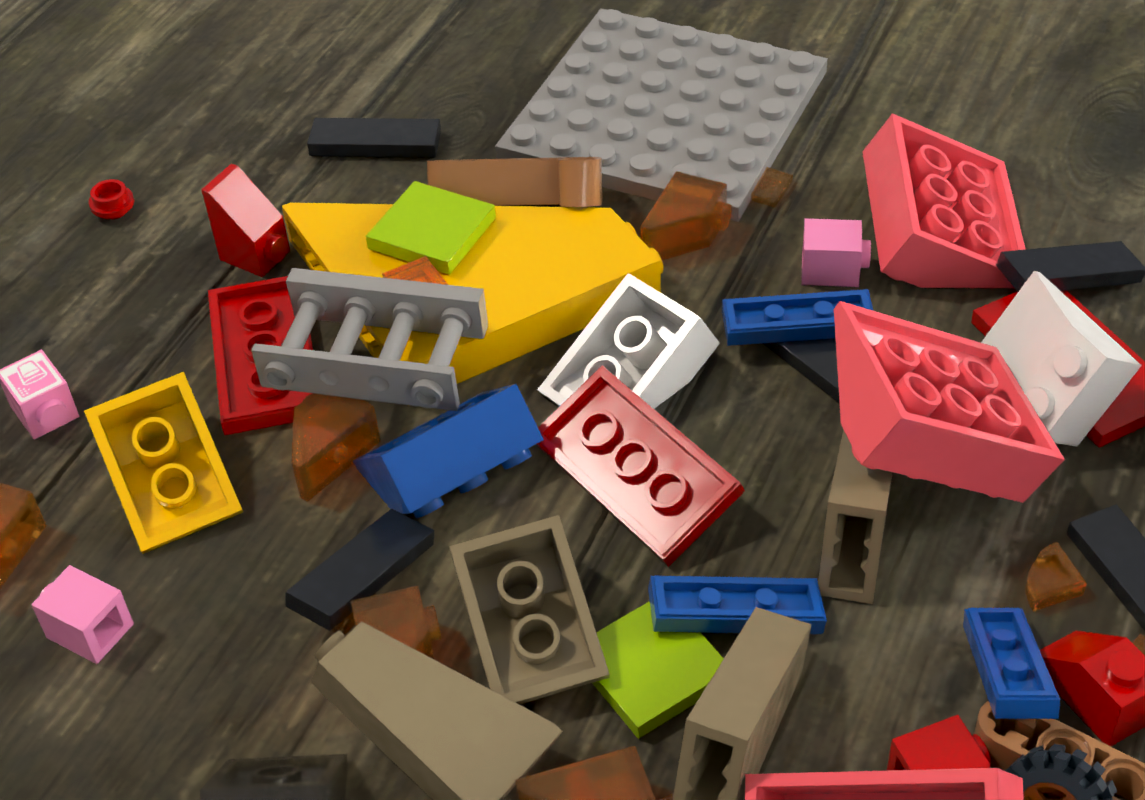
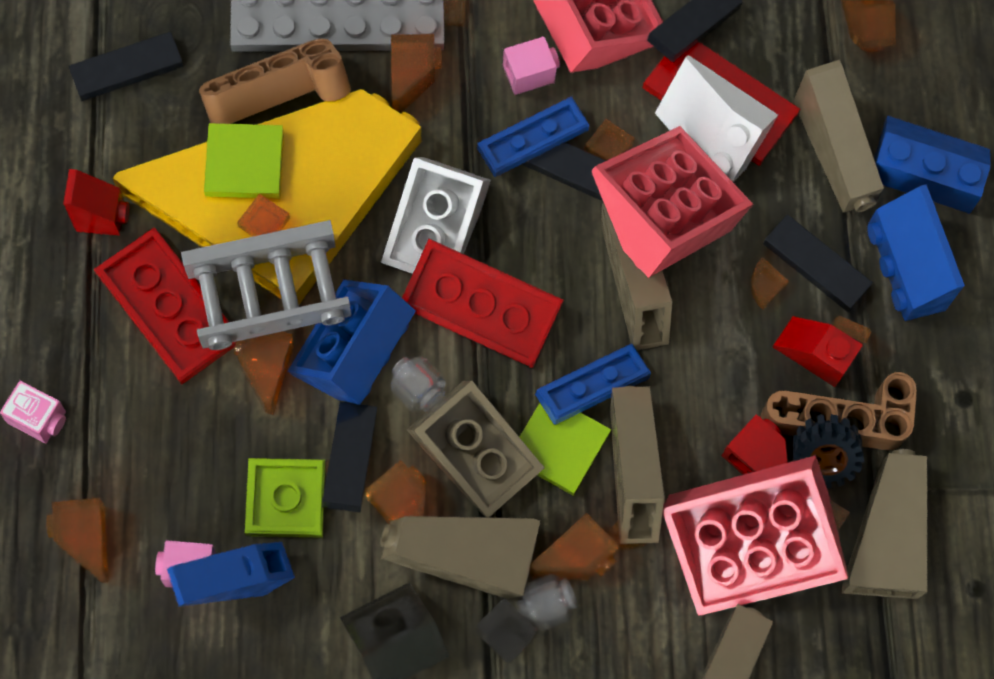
camera: 35 degrees left, 25 degrees up
yellow slope [84,372,243,554] -> none
blue tile [963,608,1060,719] -> none
none -> blue slope [167,542,295,607]
none -> lime tile [245,458,326,537]
none -> clear head [390,356,446,412]

